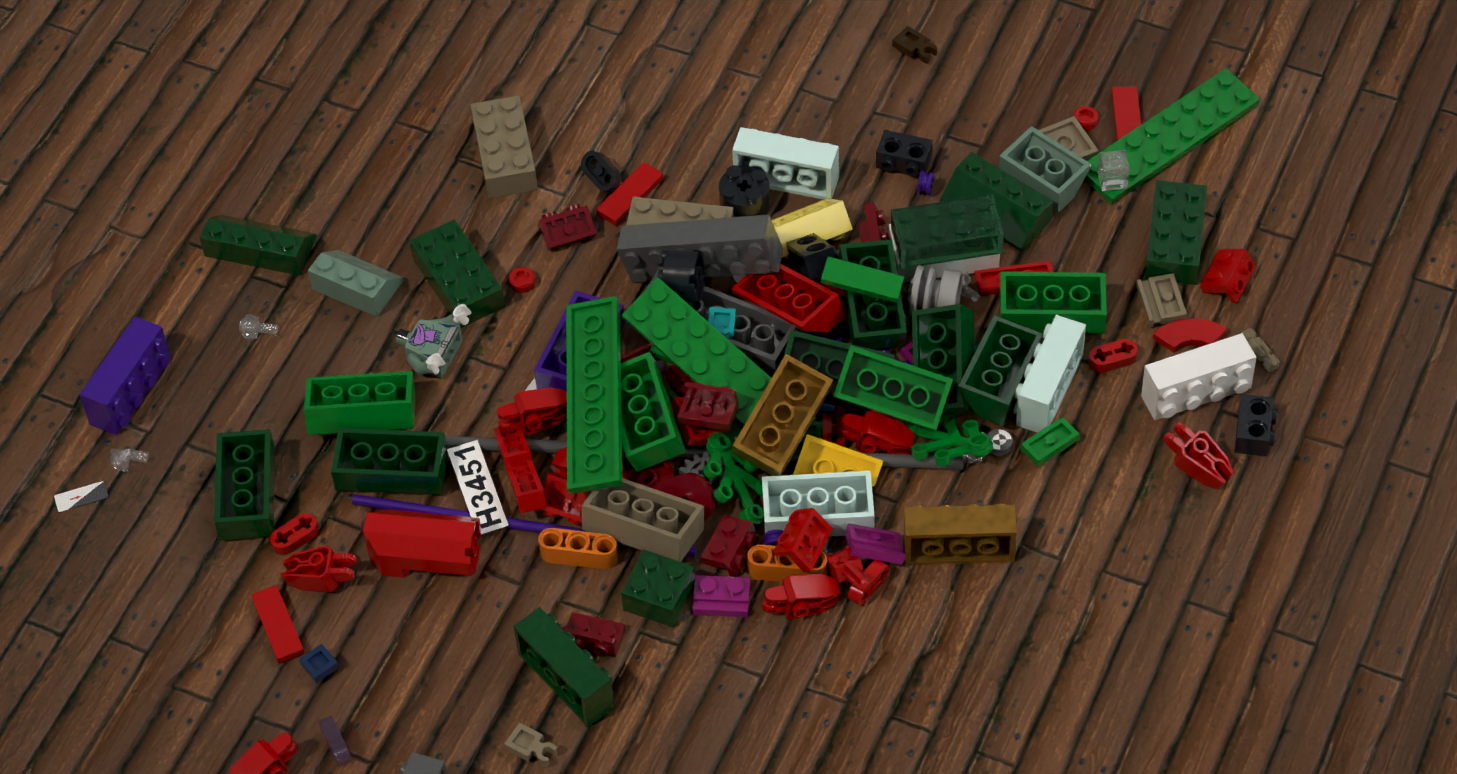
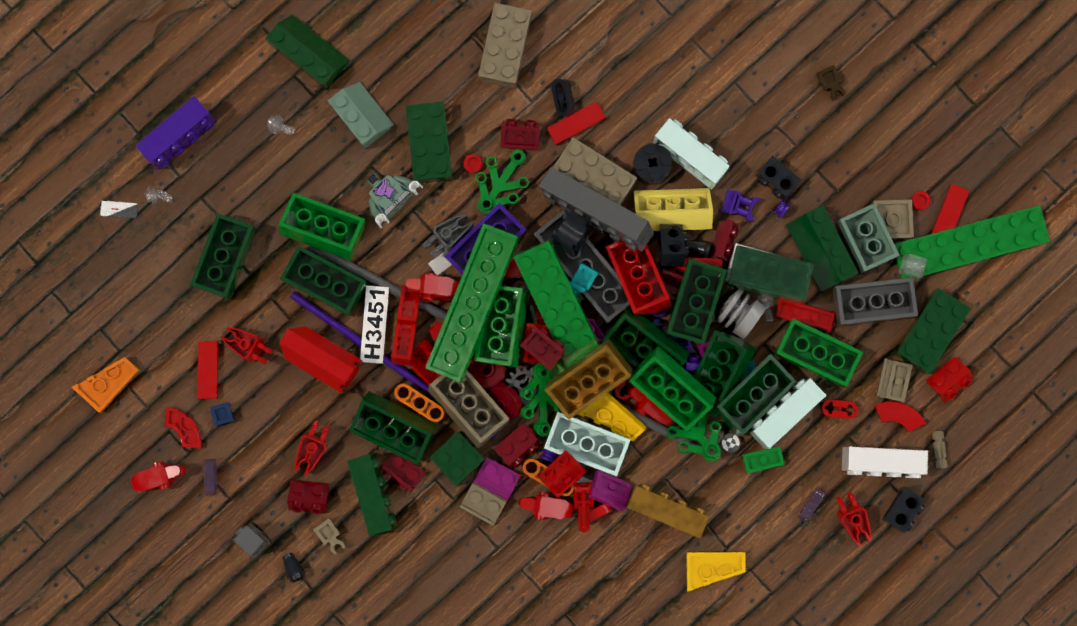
camera: 25 degrees right, 30 degrees up
red beam [270,513,319,555] -> none
green tile [821,257,904,303] -> none
none -> orange wing [71,357,140,413]
none -> red tile [165,407,202,449]
none -> dark red bracket [287,480,330,514]
none -> red hinge [295,420,330,476]
none -> dark green slope [349,391,438,465]
none -> dark grey hinge [423,214,474,257]
none -> dark tan plate [460,482,507,526]
none -> green plant [475,150,529,214]
none -> yellow wing [686,552,746,592]
none -> dark purple piece [721,190,761,222]
none -> clear purple beam [798,487,826,523]
none -> dark grey brick [832,277,918,327]

